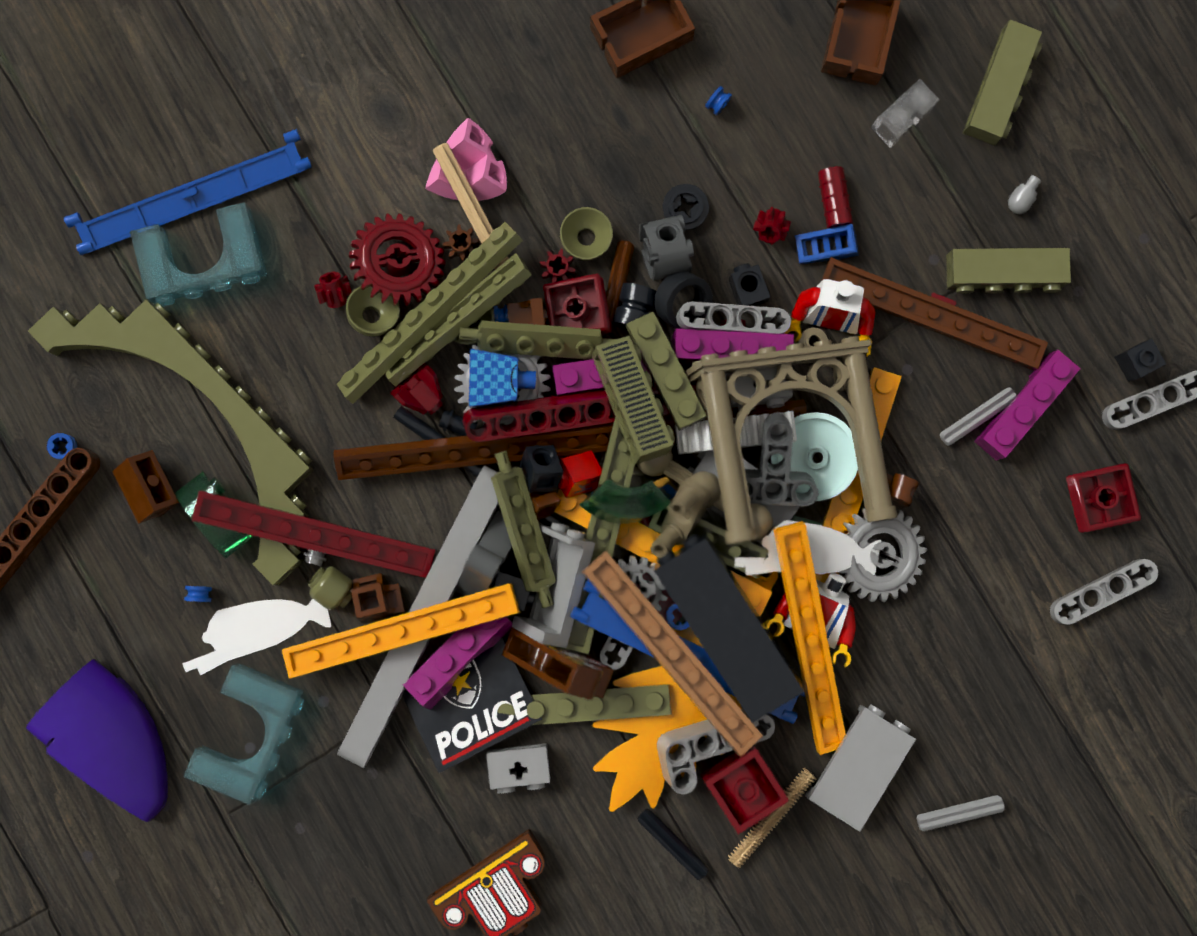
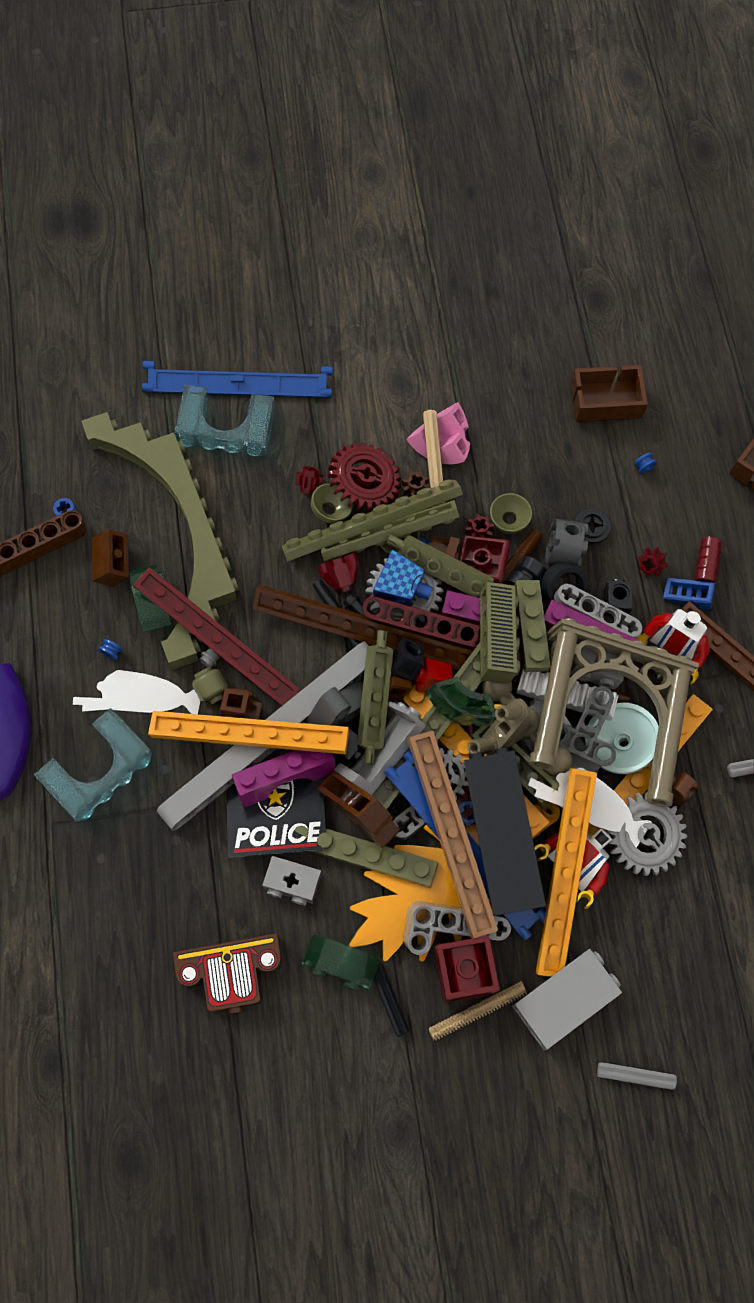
camera: 30 degrees right, 15 degrees down
none -> clear green brick [302,934,381,991]

